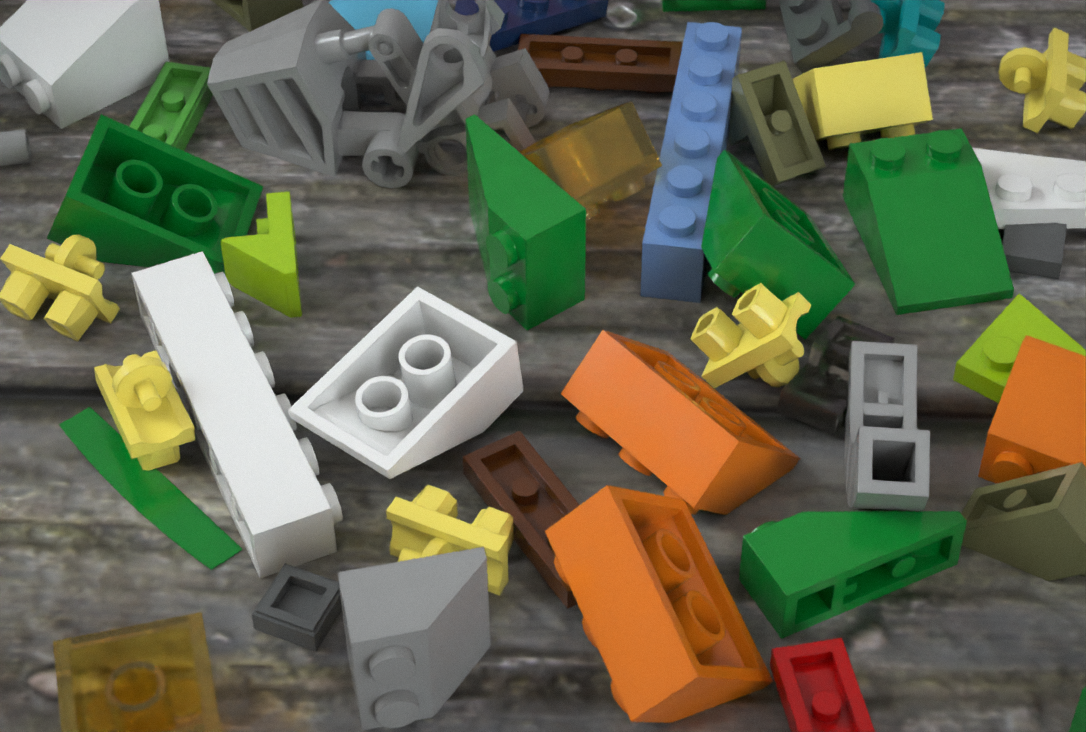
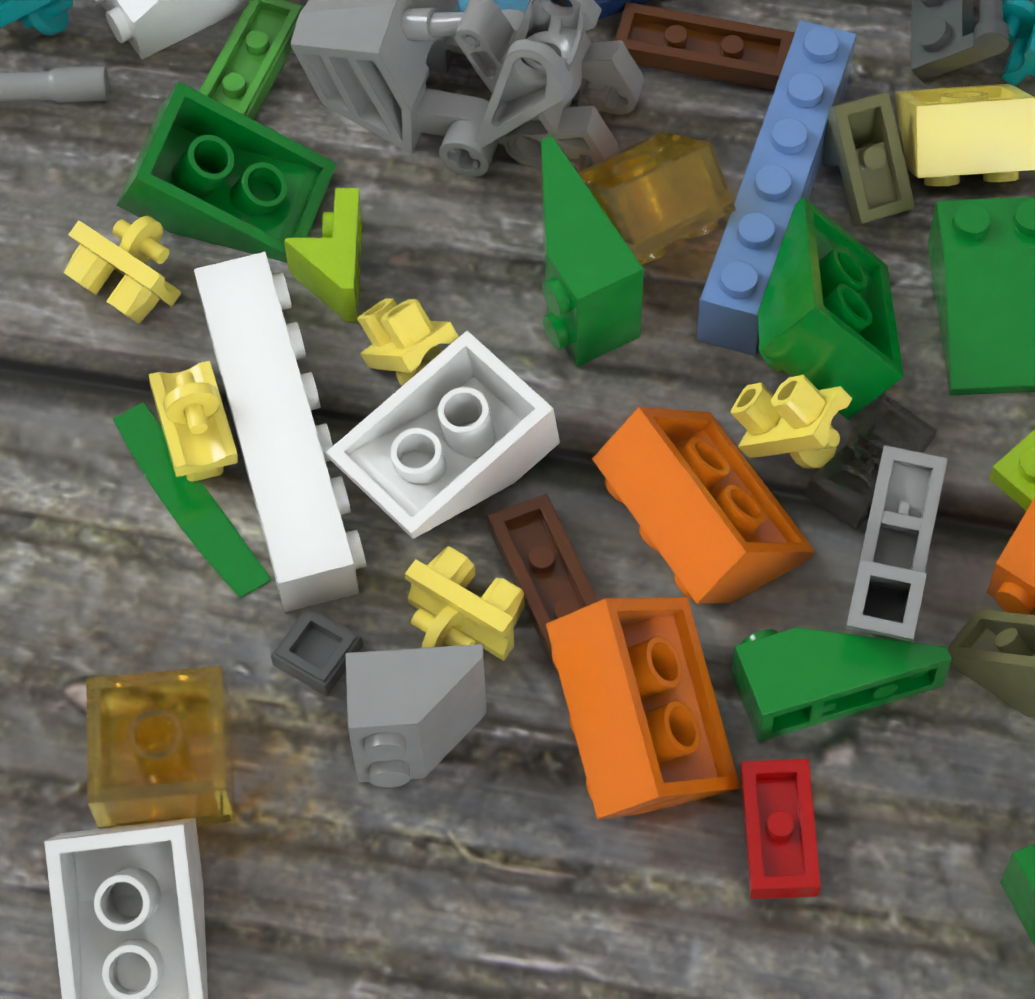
camera: 10 degrees right, 15 degrees up
none -> light yellow hips [357,298,459,386]

